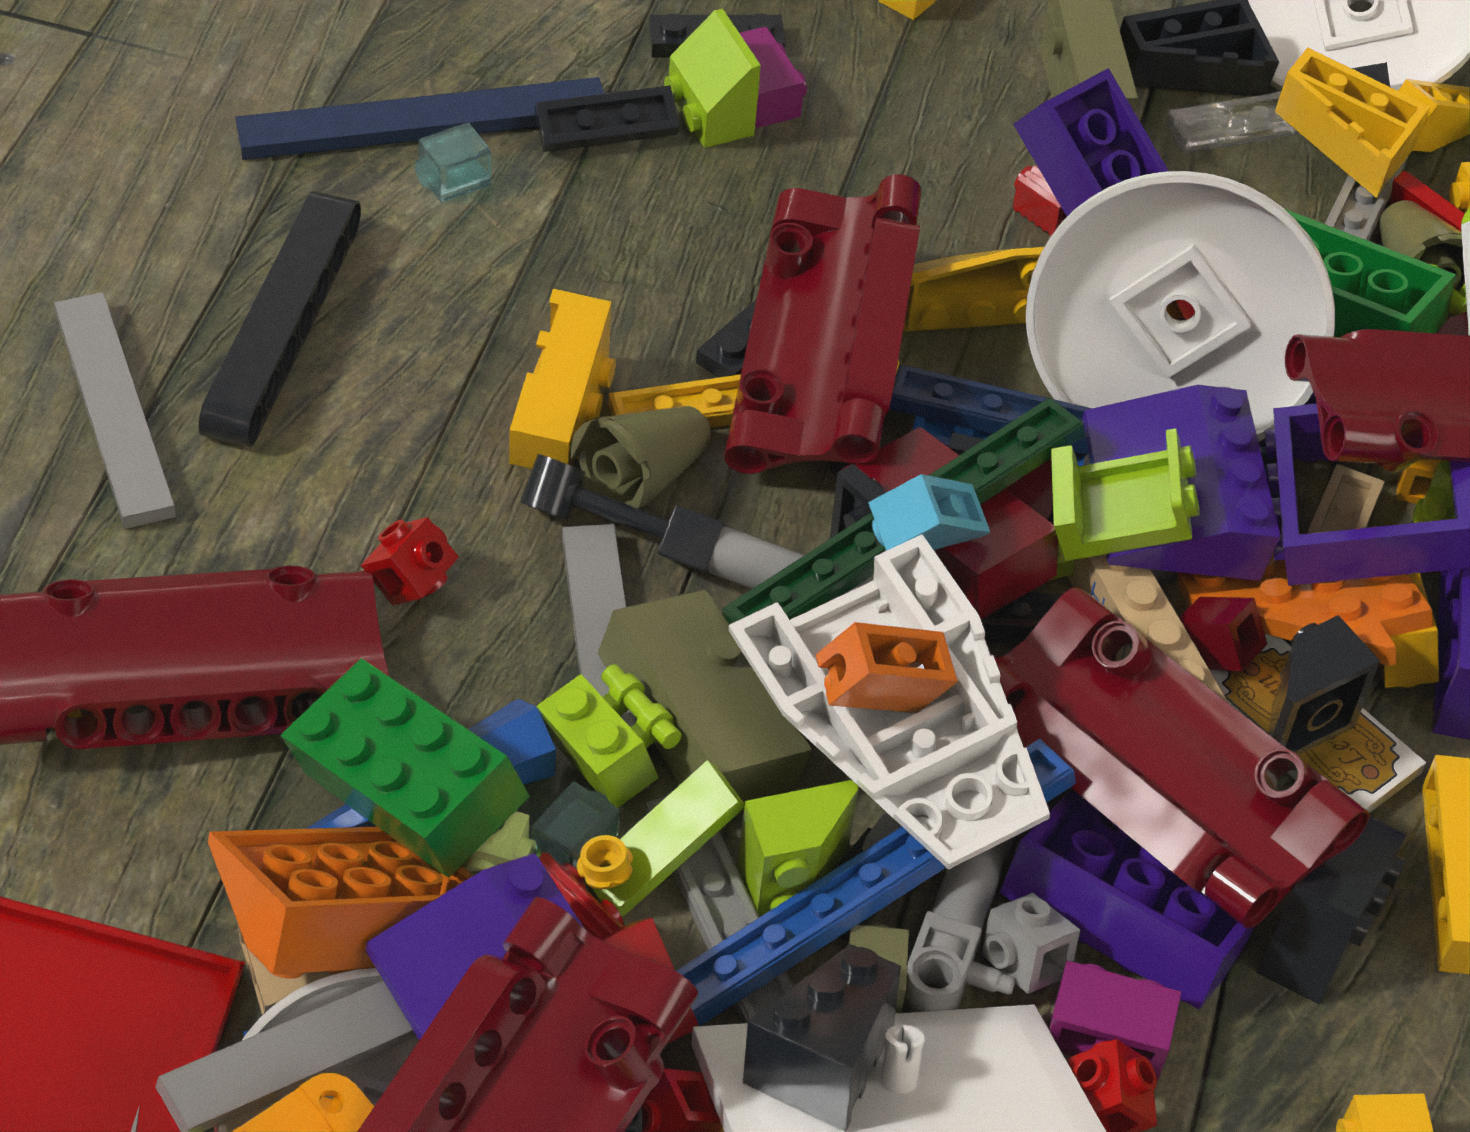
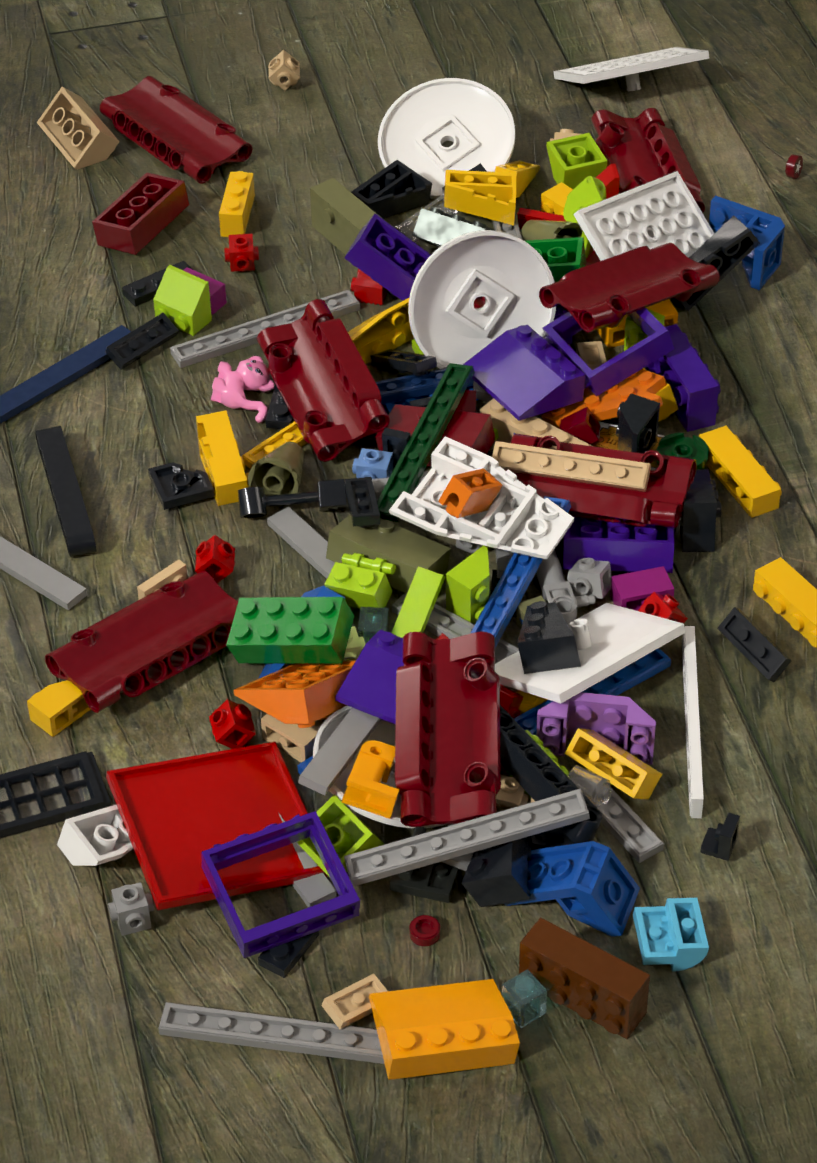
camera: 25 degrees left, 5 degrees down
clear light blue brick [415,122,491,203] -> none
yellow plate [577,835,633,889] -> none
medium azure slope [868,474,991,551] -> none
lime panel [1051,428,1200,561] -> none
none -> tan plate [137,560,188,600]
none -> black plate [148,462,215,510]
none -> light grey tile [170,290,360,368]
none -> red brick [209,699,256,749]
none -> bright pink animal [211,356,274,423]
none -> red brick [224,234,259,272]
none -> black plate [345,477,380,528]
none -> medium blue brick [352,448,393,479]
none -> black plate [371,349,437,376]
none -> brick [412,207,495,247]
none -> tan tile [492,441,651,492]
none -> dark green plate [656,432,709,470]

